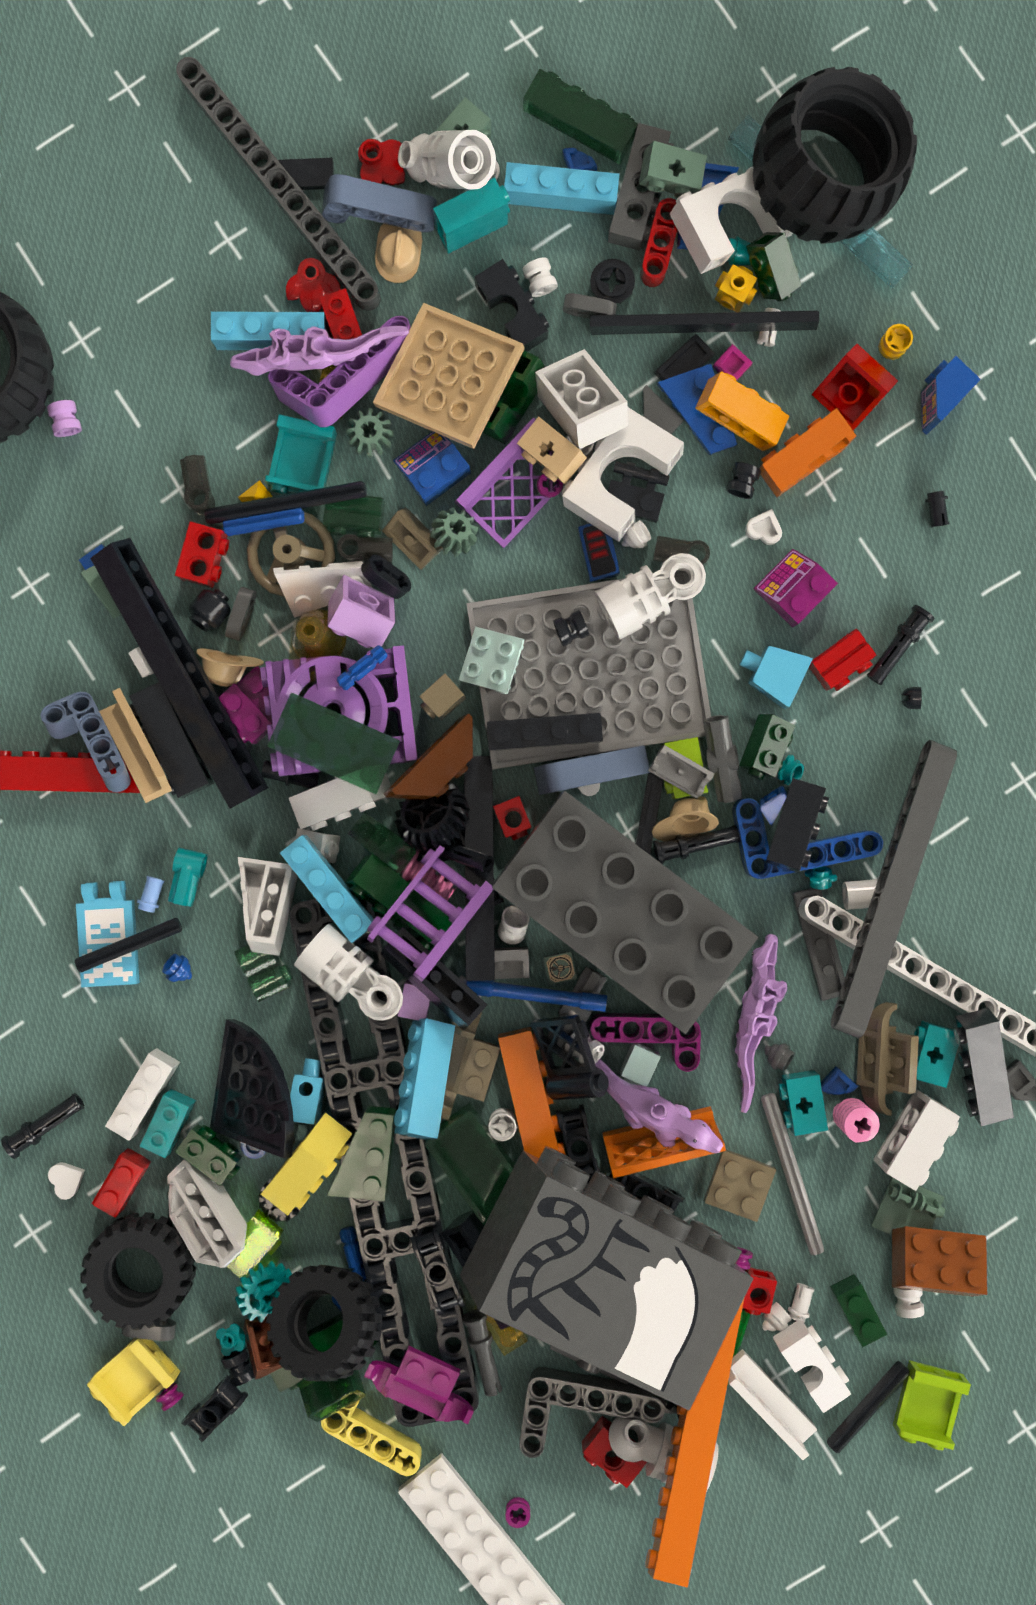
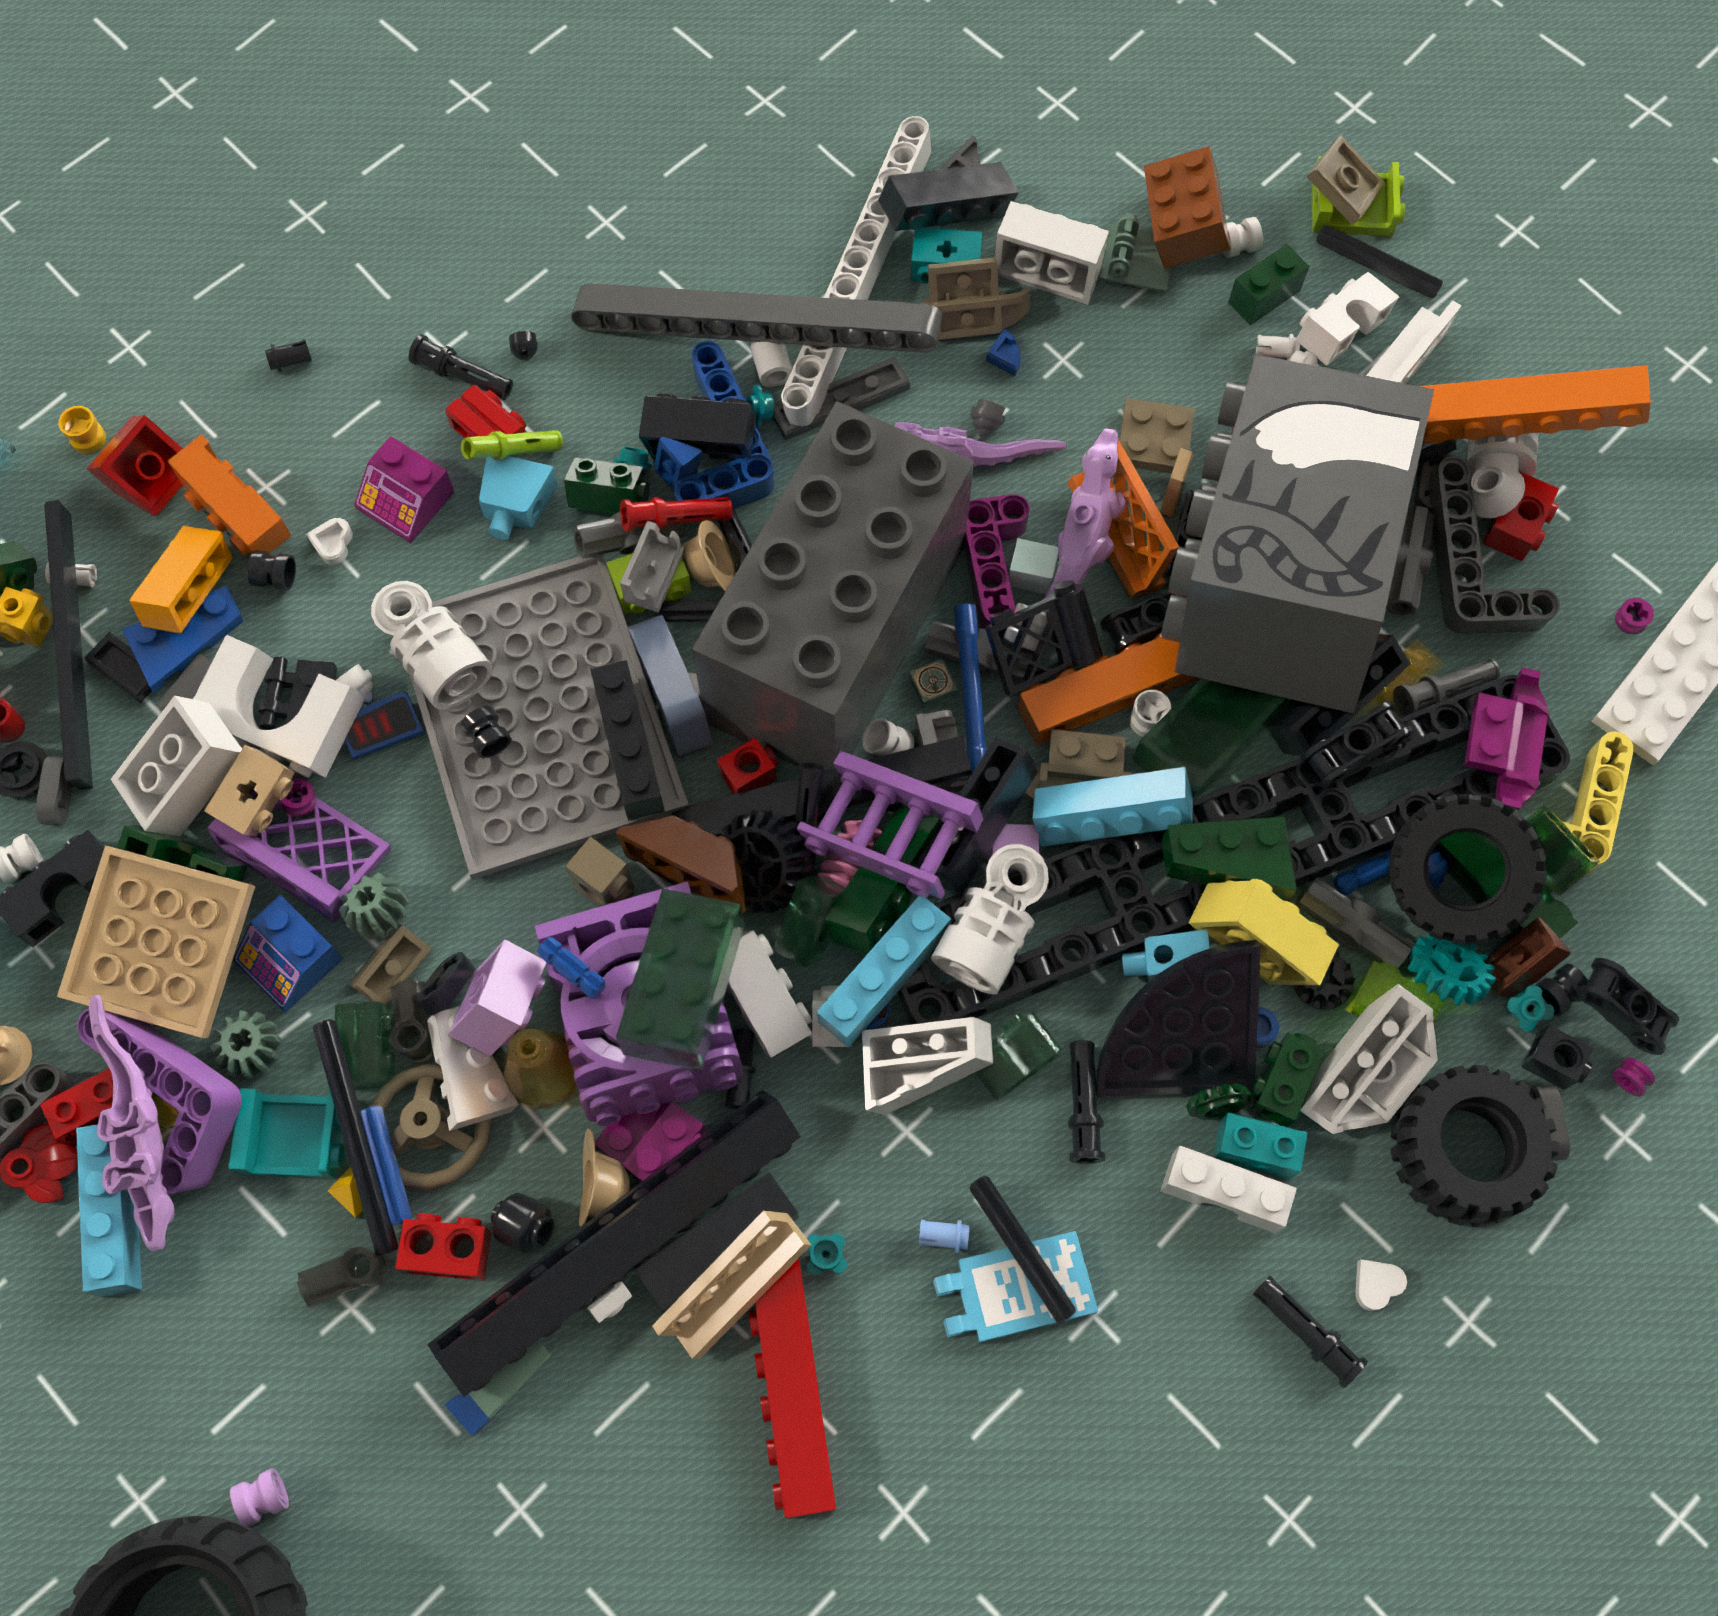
camera: 105 degrees left, 20 degrees down
sand blue beam [40,692,131,792] -> none
light yellow panel [87,1338,180,1426] -> none
red brick [91,1148,151,1218] -> none
blue plate [162,954,192,982] -> none
teal piece [168,847,208,907] -> none
dark grey beam [225,587,256,641] -> none
light aqua hinge [459,626,525,694] -> none
clear smoke piece [653,536,710,567] -> none
dark pink tile [712,344,753,381] -> none
light grey axle [761,1093,824,1255] -> none
teal brick [778,1070,828,1136] -> none
bright pink piece [833,1098,880,1143] -> none
blue slope [921,356,981,435] -> none
none -> lime pin [461,430,563,460]
none -> red pin [620,497,732,533]
none -> teal plate [807,1233,847,1276]
none -> black pin [1068,1040,1106,1164]
none -> tan tile [1160,448,1194,517]
none -> dark green gear [1186,1083,1251,1120]
none -> dark grey piece [1297,877,1414,973]
none -> dark tan tile [1306,135,1385,225]
none -> black brick [1521,1025,1593,1090]

